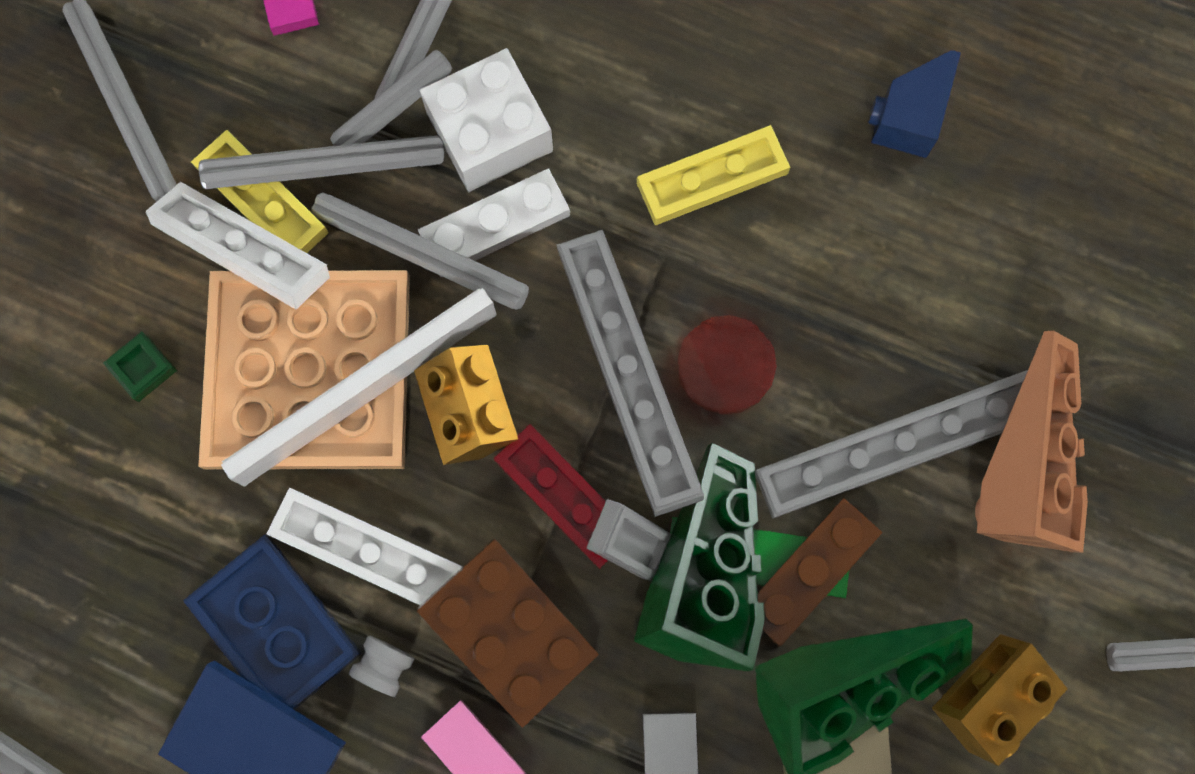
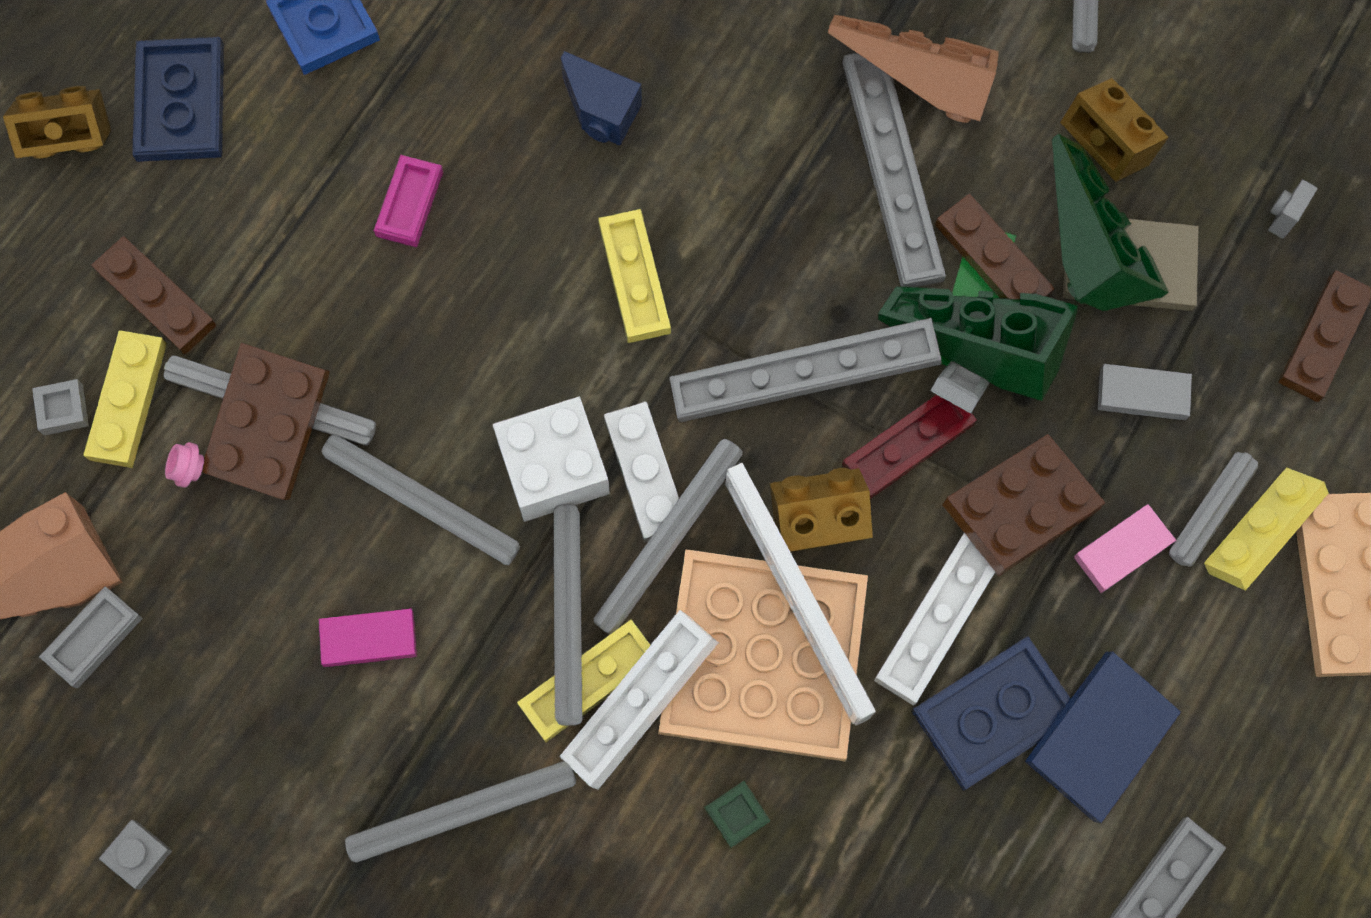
camera: 85 degrees left, 5 degrees down
light grey axle [330,50,452,146] -> none
light grey wheel [349,636,415,697] -> none
clear red tile [677,315,777,415] -> none

